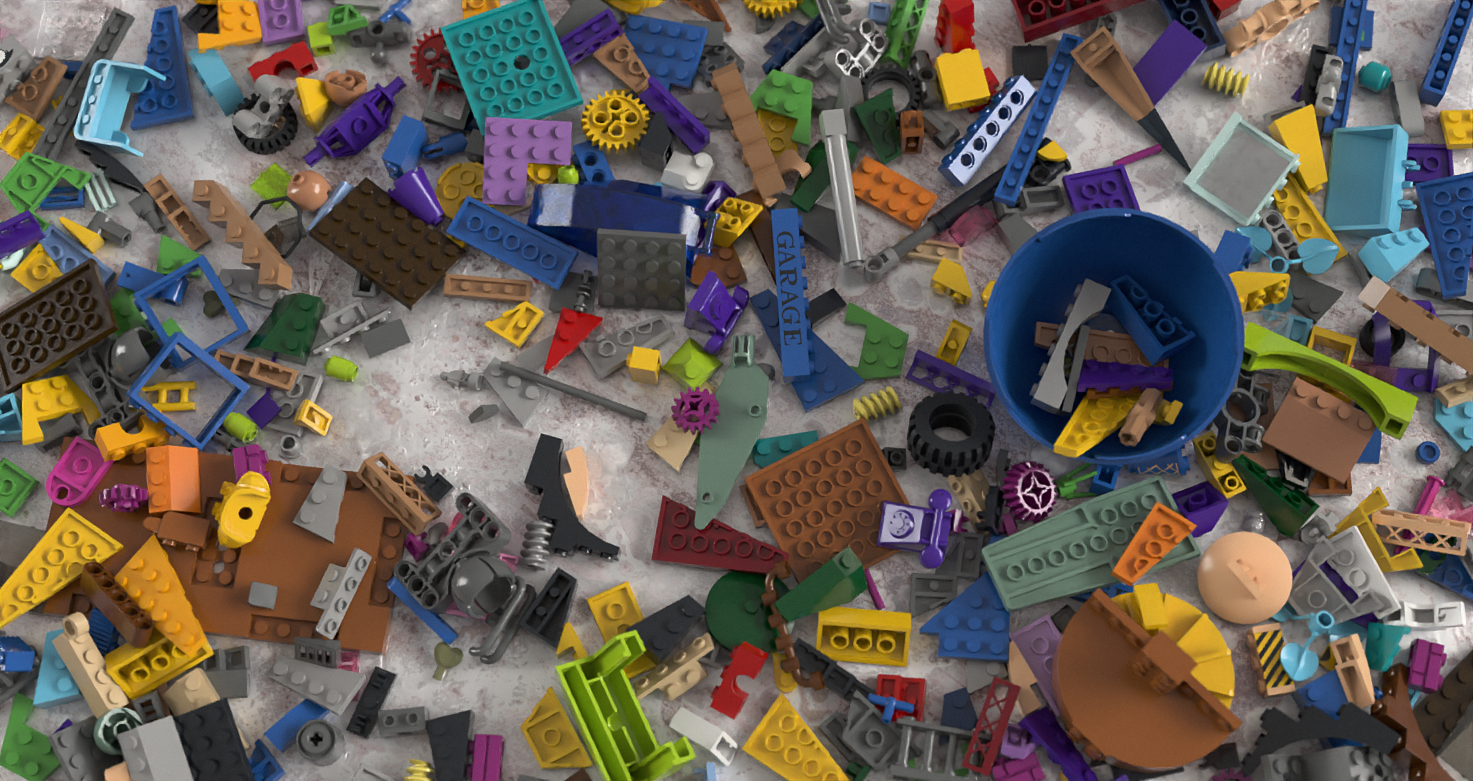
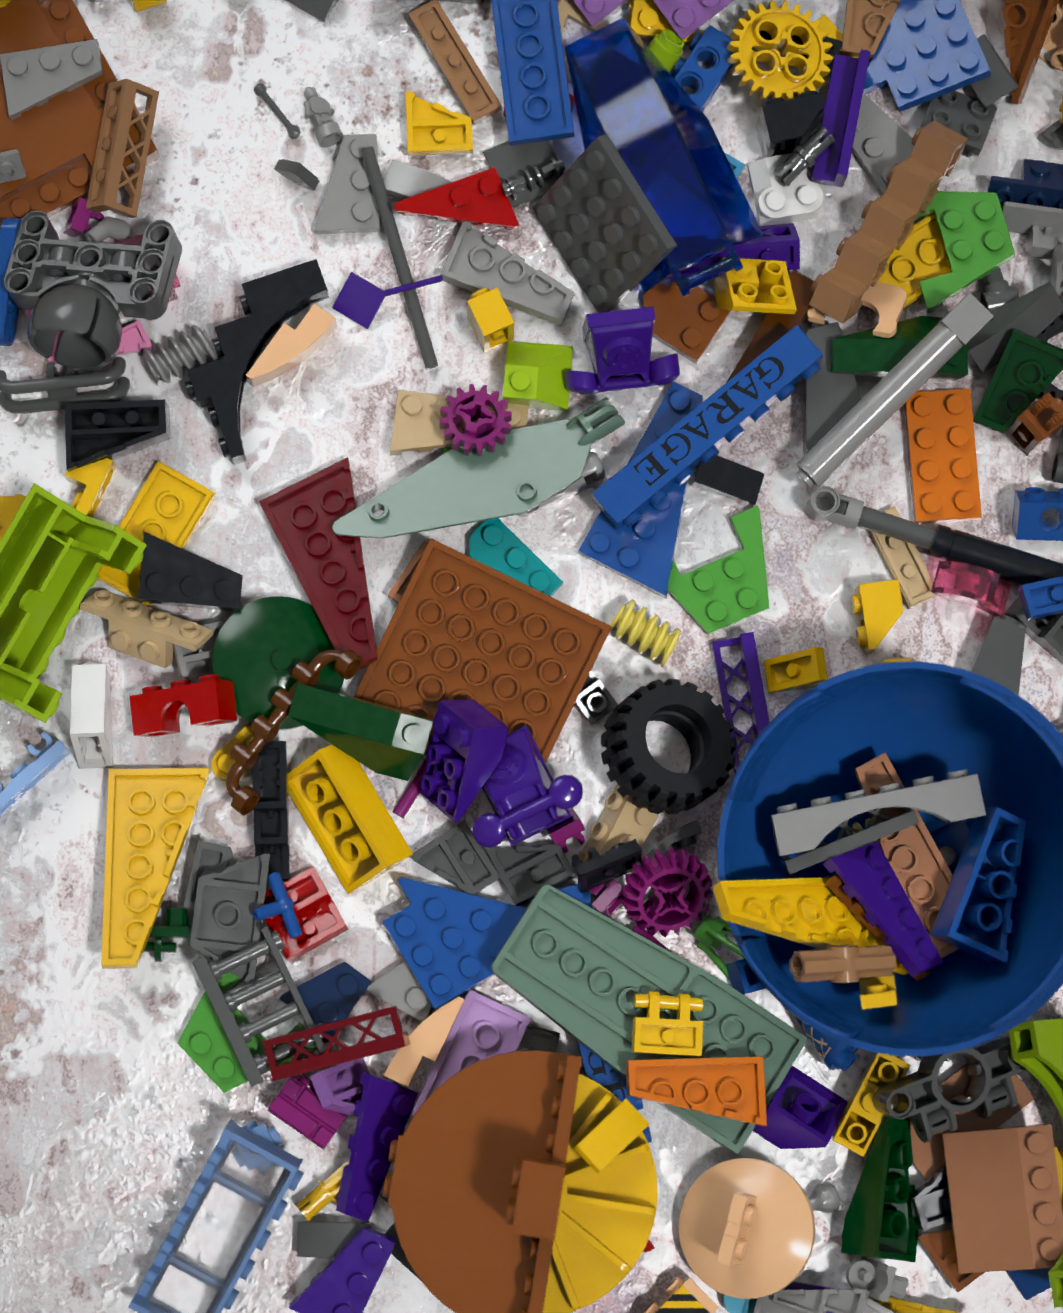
camera: 45 degrees right, 10 degrees up
black plate [414,465,455,505] -> none
none -> dark grey hinge [254,83,301,139]
none -> dark purple piece [332,272,443,329]
none -> dark purple slope [420,699,508,822]
none -> yellow plate [631,991,703,1057]
none -> dark grey pin [773,126,835,187]

